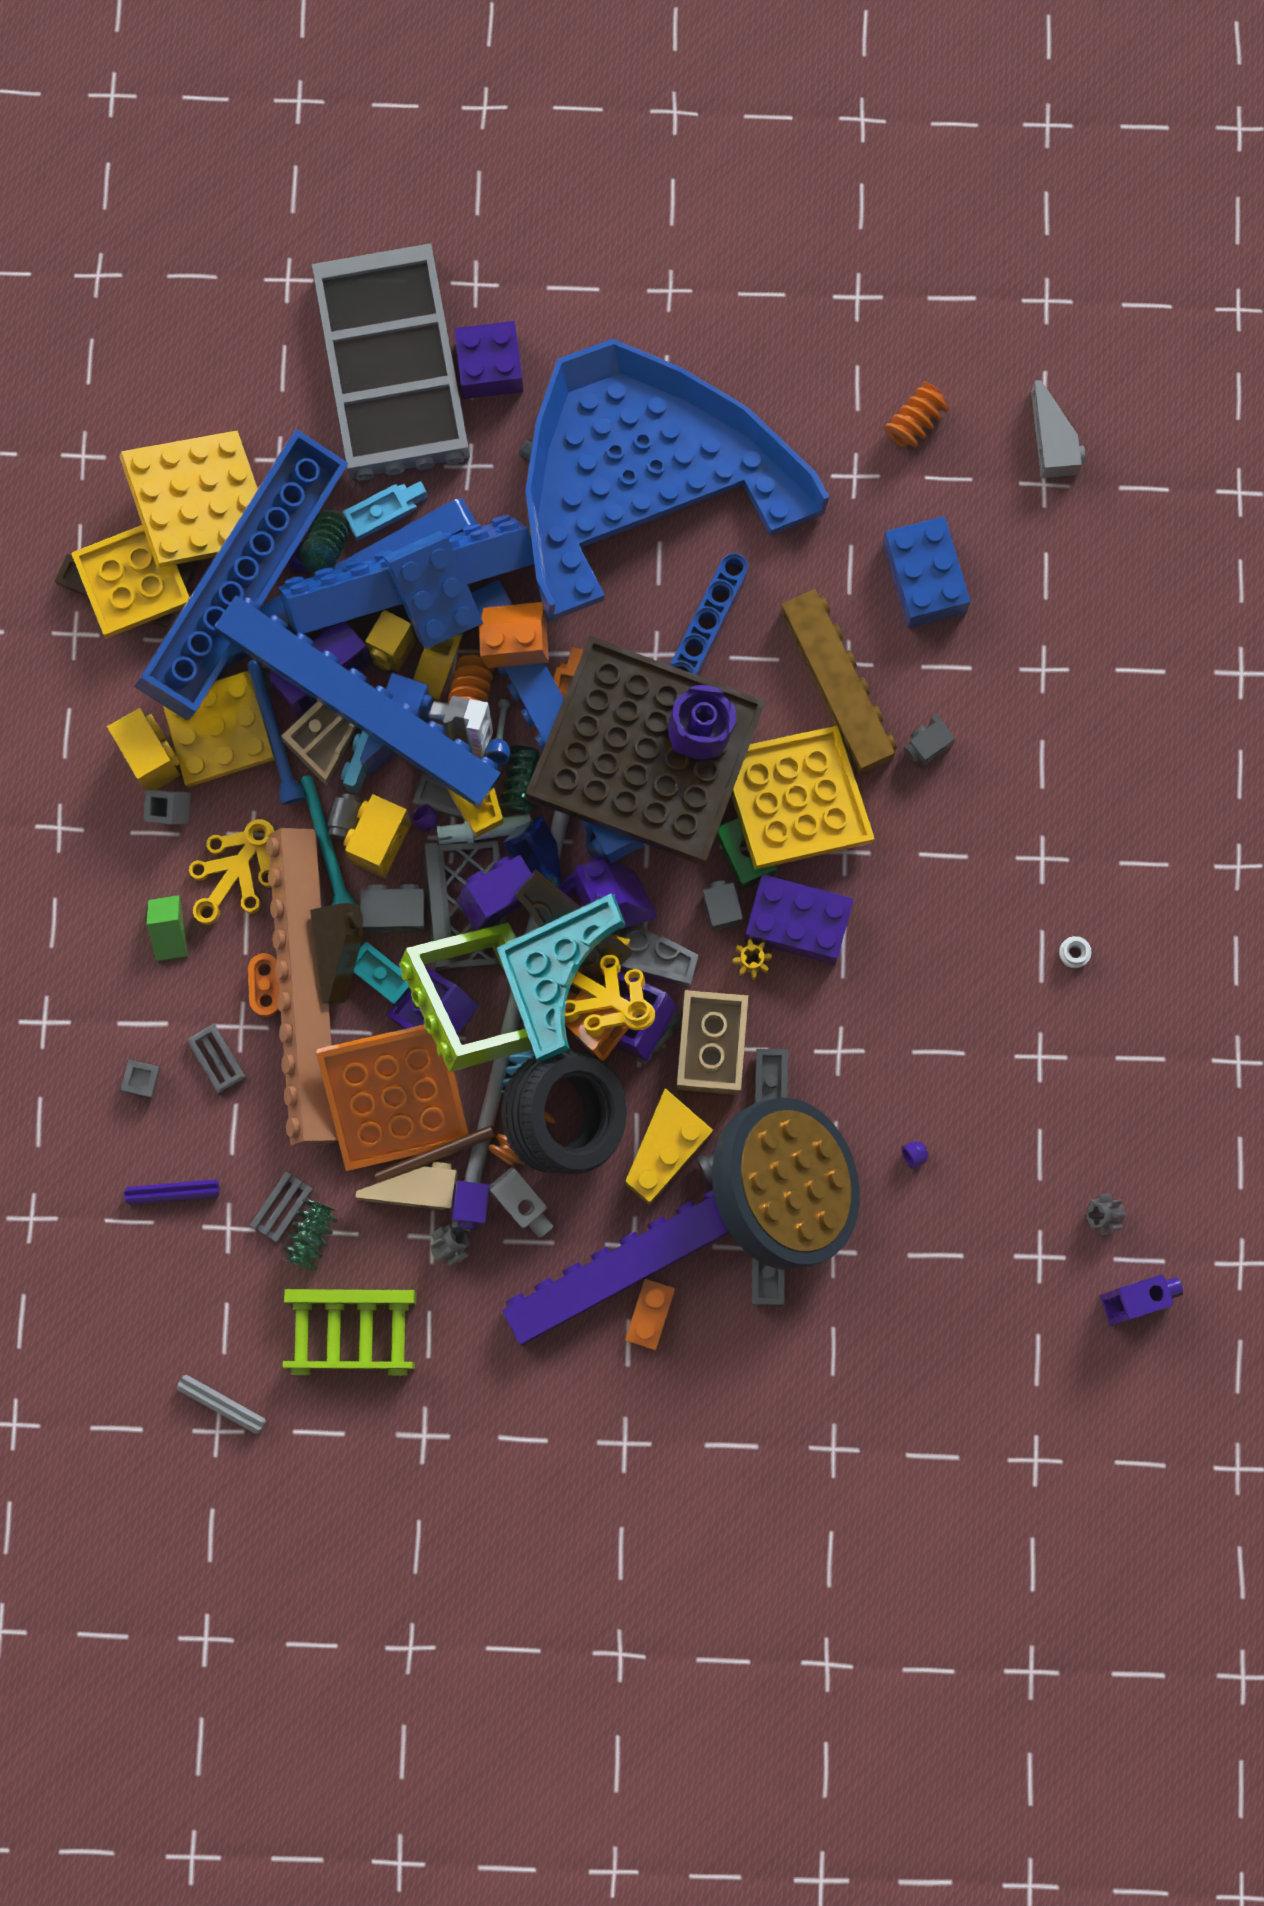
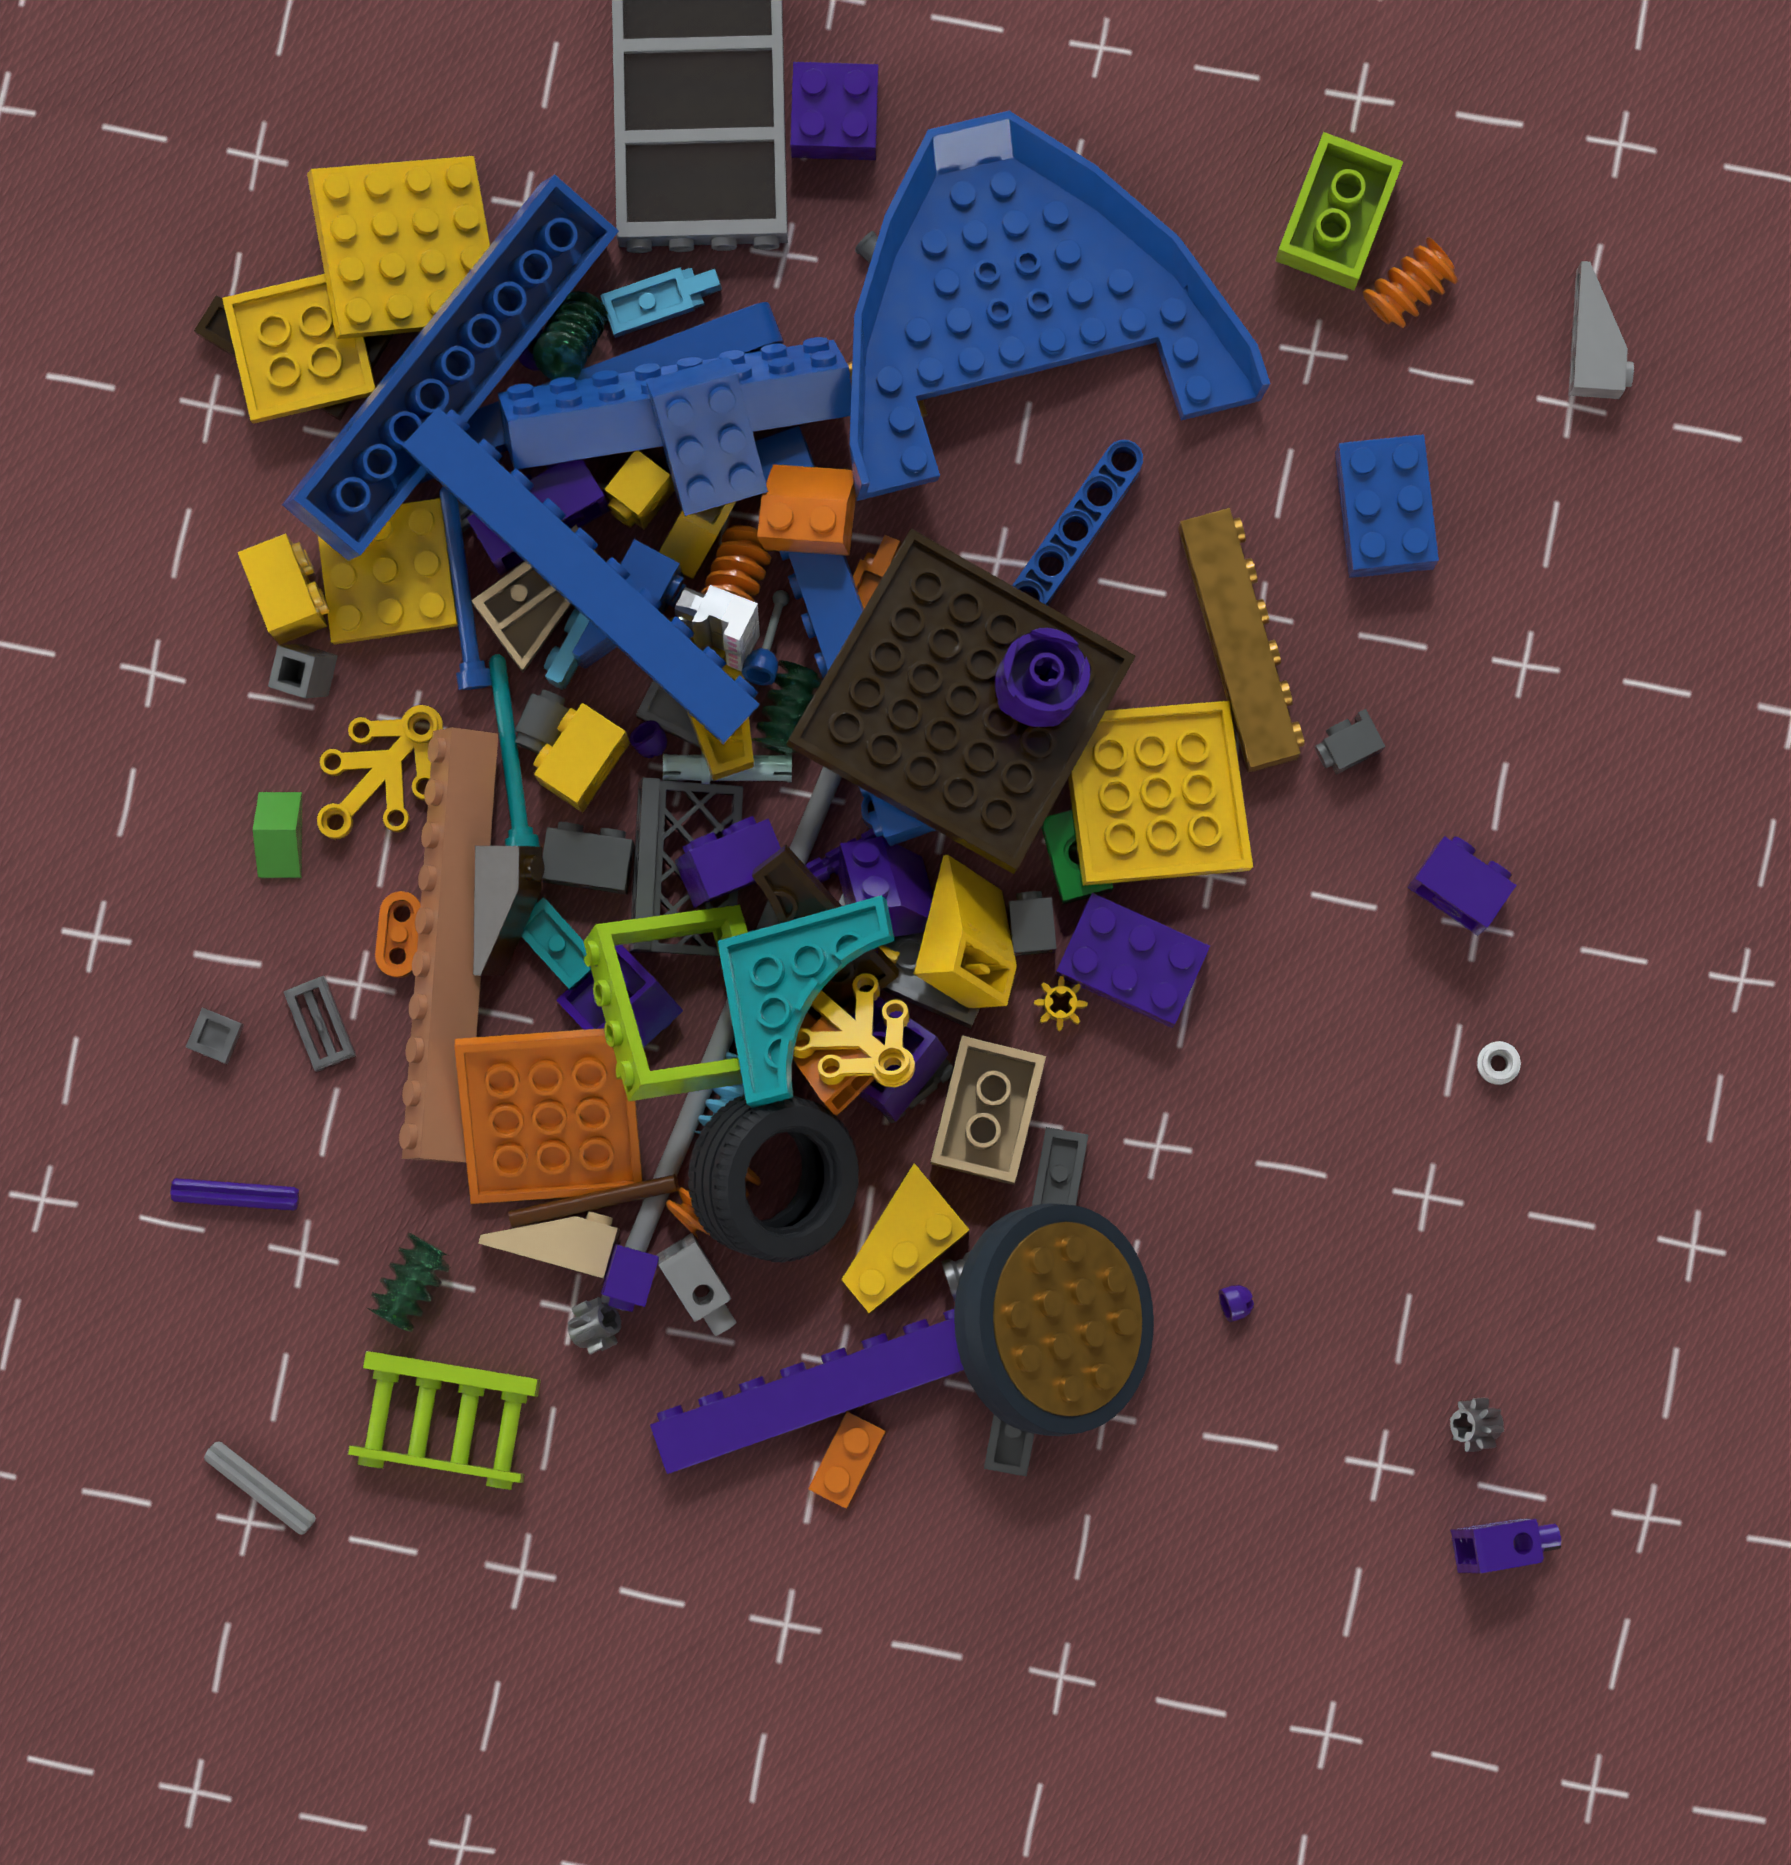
camera: 10 degrees right, 5 degrees up
flat silver tile [250,1172,313,1243] -> none
clear blue slope [503,816,562,886] -> none
none -> yellow slope [914,855,1017,1008]
none -> lime brick [1275,132,1403,291]
none -> dark purple brick [1407,836,1517,936]

